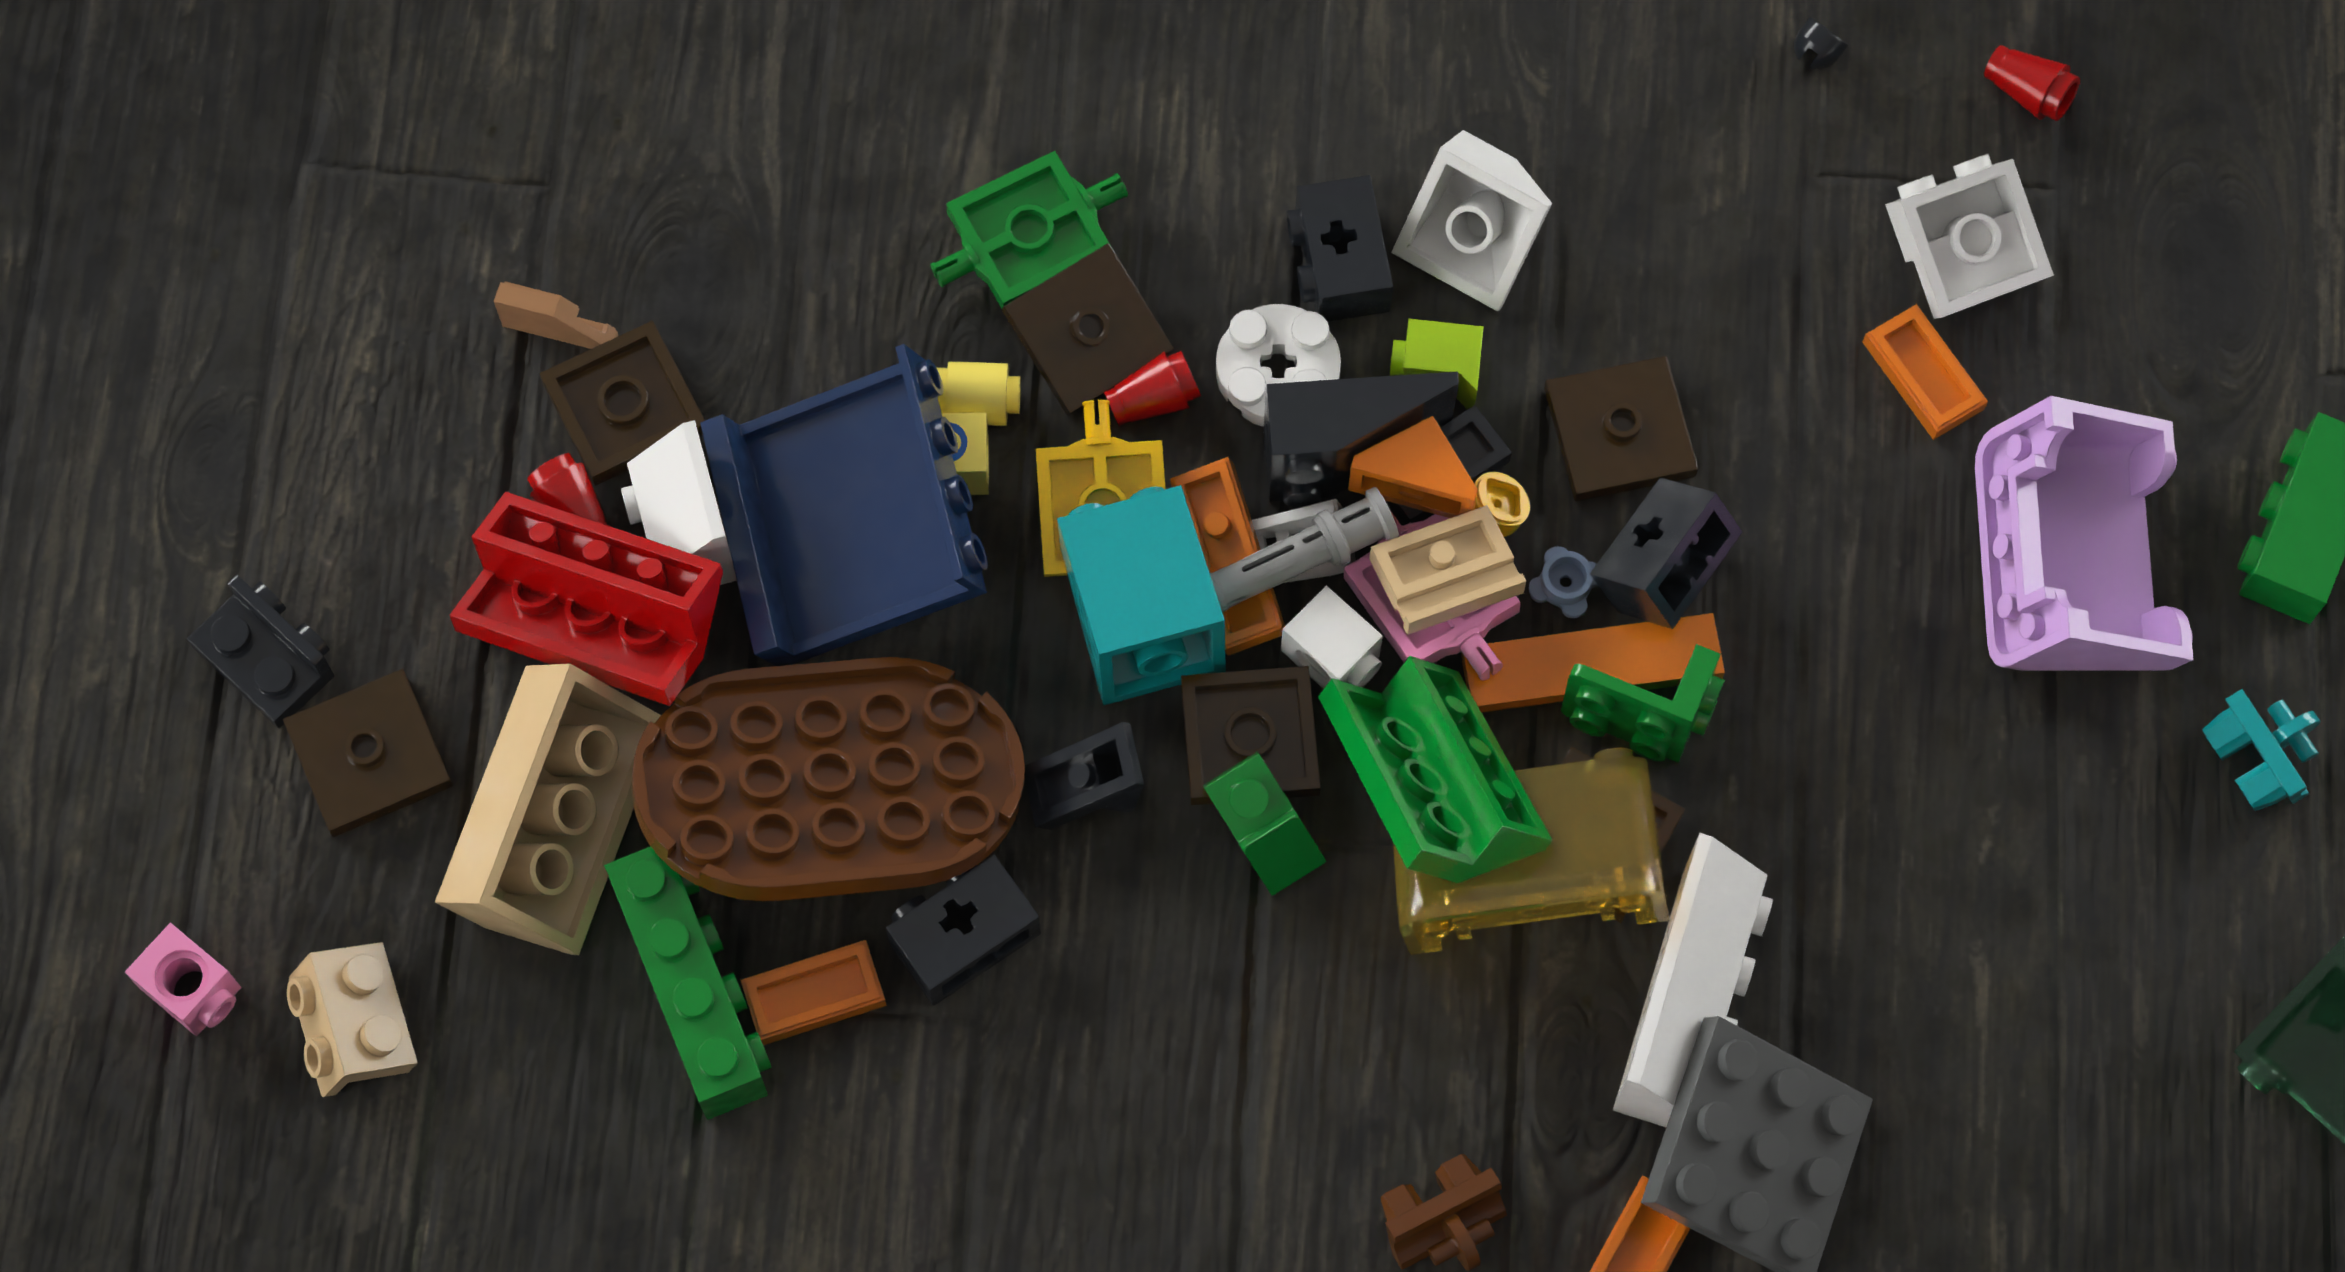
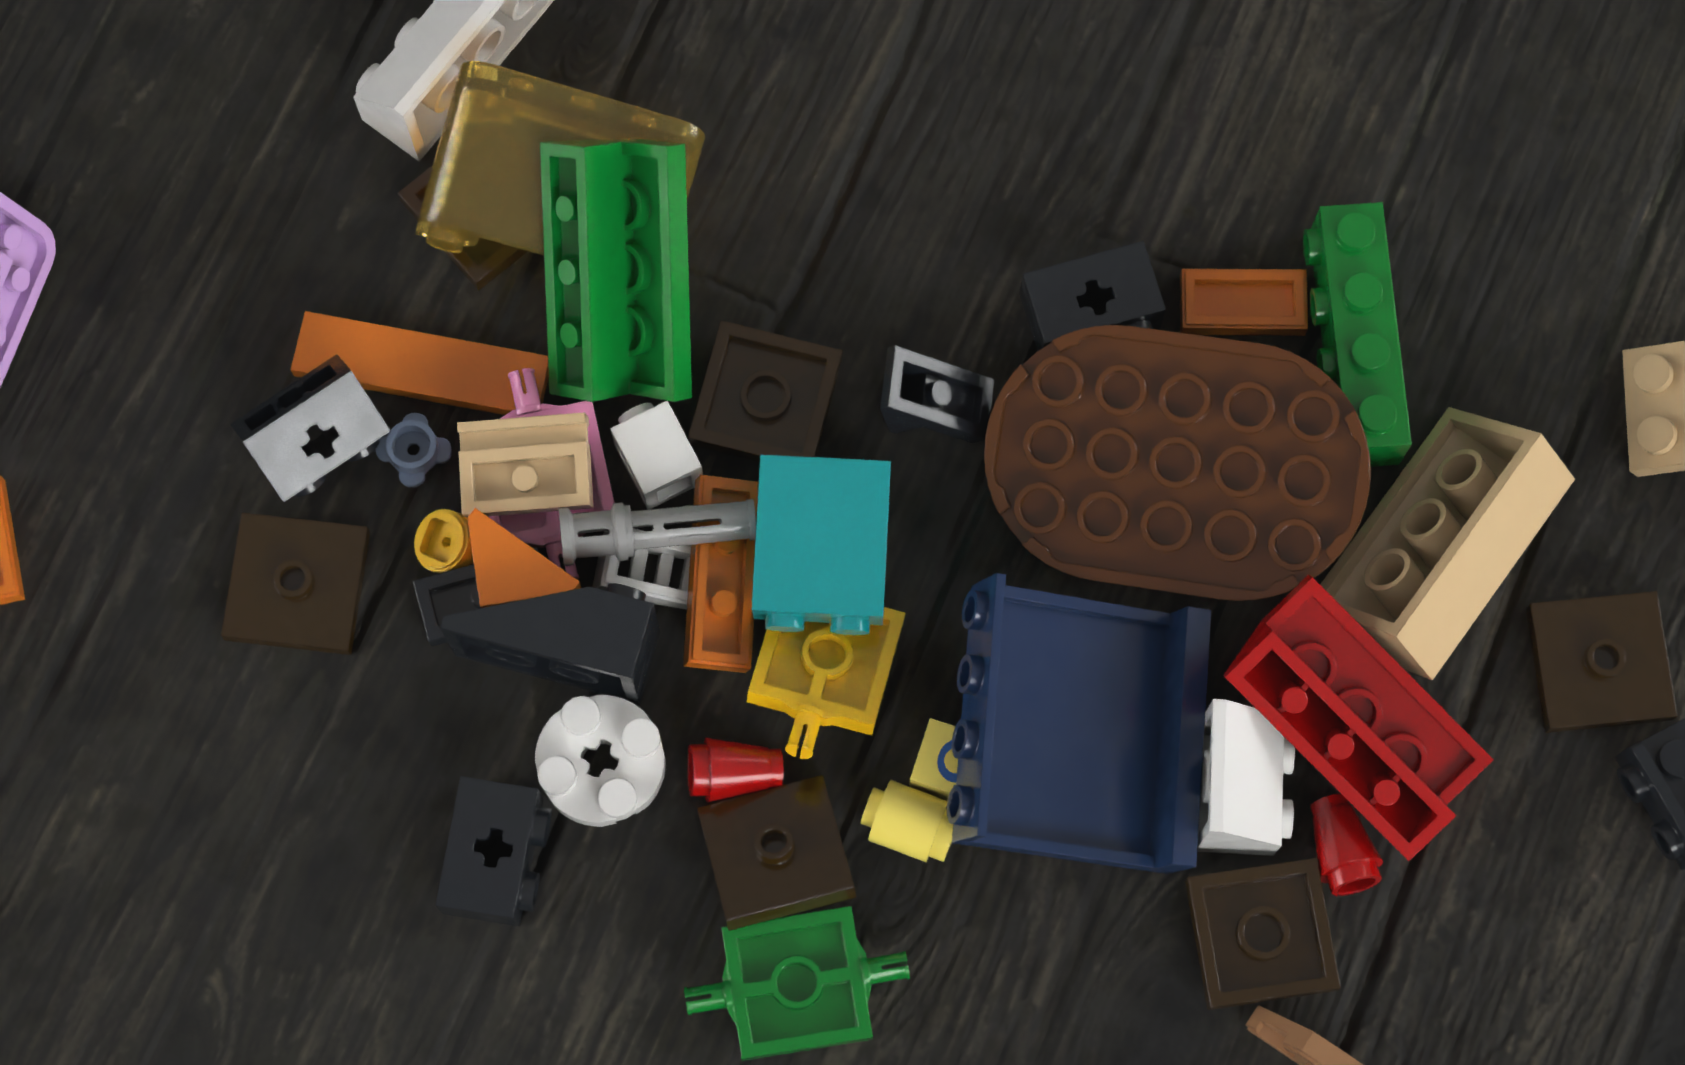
camera: 160 degrees left, 5 degrees up
green slope [1203,751,1327,896] -> none
lime window [1390,319,1484,409] -> none
white slope [1391,130,1552,311] -> none
green bracket [1561,644,1725,763] -> none

